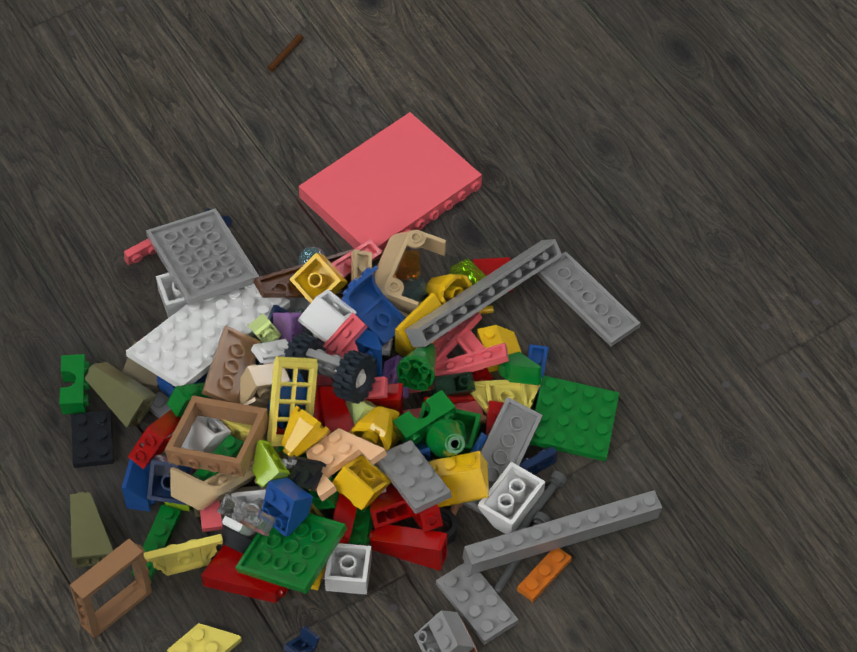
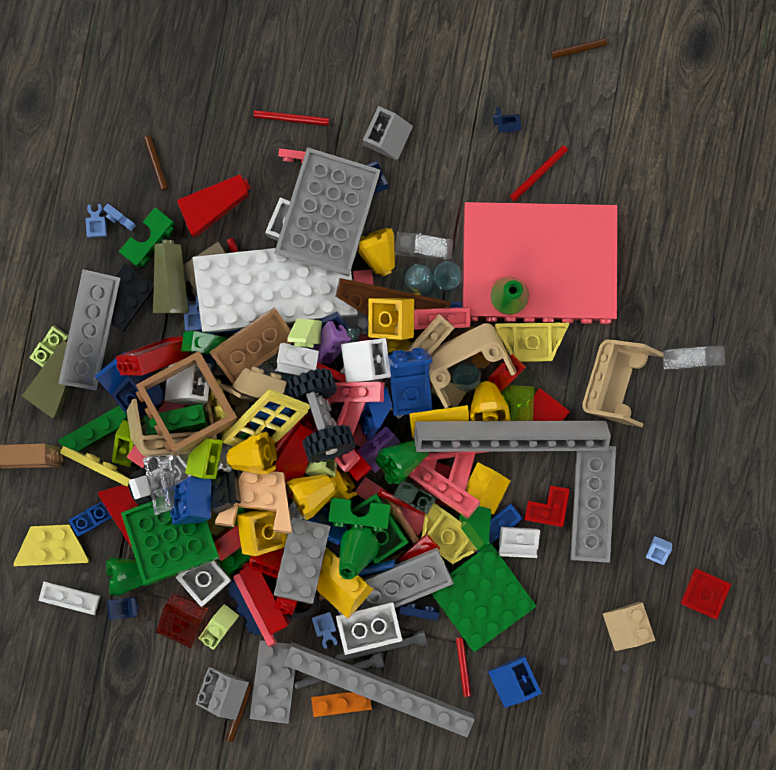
camera: 40 degrees right, 30 degrees up
none -> yellowish green slope [30,326,69,367]
none -> light grey plate [59,270,120,390]
none -> blue slope [68,501,112,538]
none -> medium blue plate [86,204,107,238]
none -> medium blue plate [103,204,136,231]
none -> green cone [105,557,143,596]
none -> lime slope [112,420,142,467]
none -> reddish brown bar [144,135,168,191]
none -> clear red slope [156,593,208,648]
none -> red slope [177,174,250,238]
none -> medium blue plate [184,297,202,332]
none -> yellowish green slope [198,604,239,650]
none -> dark blue plate [227,580,261,636]
none -> coral tile [233,574,277,647]
none -> red bar [254,110,329,126]
none -> medium blue plate [312,612,337,649]
none -> yellow cone [357,228,395,276]
none -> light grey slope [363,106,413,161]
none -> clear slope [395,232,453,260]
none -> clear light blue hair [434,261,463,290]
none -> red bar [456,637,471,697]
none -> red slope [487,353,526,392]
none -> blue slope [488,655,542,708]
none -> green cone [490,276,529,315]
none -> dark blue bracket [493,107,521,133]
none -> light yellow wing [495,323,569,362]
none -> white plate [498,527,540,558]
none -> red bar [509,145,568,202]
none -> red plate [524,486,570,527]
none -> tan windscreen [582,339,664,427]
none -> tan slope [603,602,655,651]
none -> light blue slope [646,537,672,565]
none -> clear slope [662,346,725,370]
none -> red tile [680,568,732,620]

